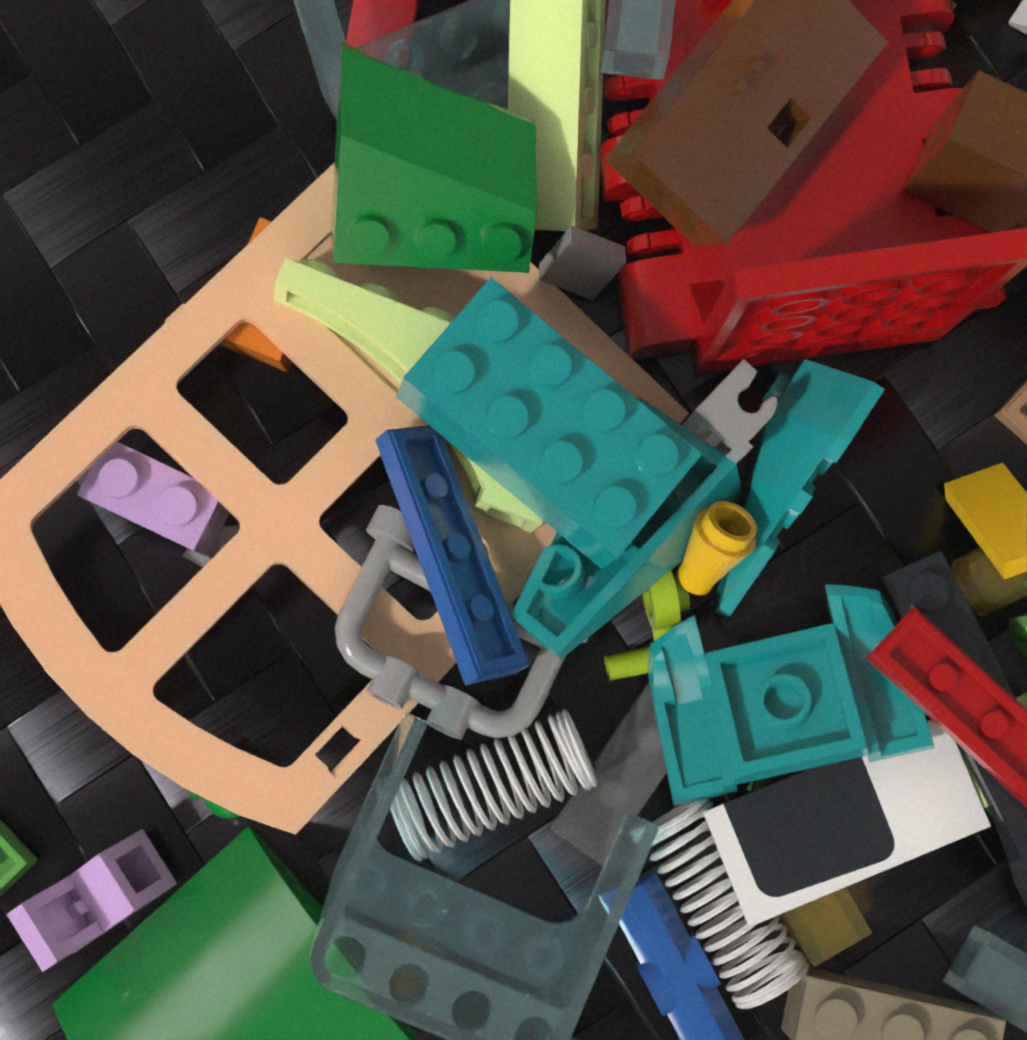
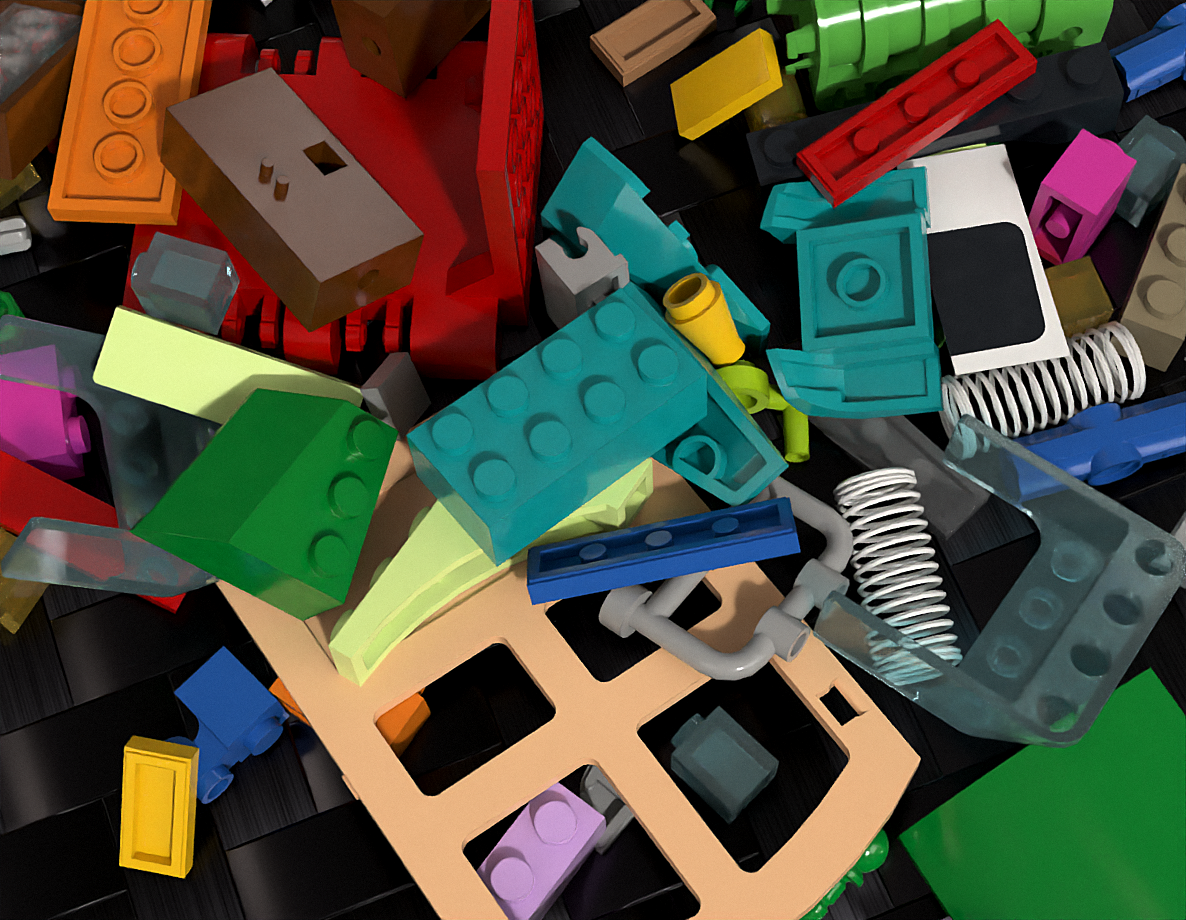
camera: 70 degrees left, 15 degrees down
none -> yellow tile [119,735,199,878]
none -> blue brick [166,646,289,804]
none -> clear light blue brick [671,706,779,824]
none -> dark pink brick [1028,128,1137,275]

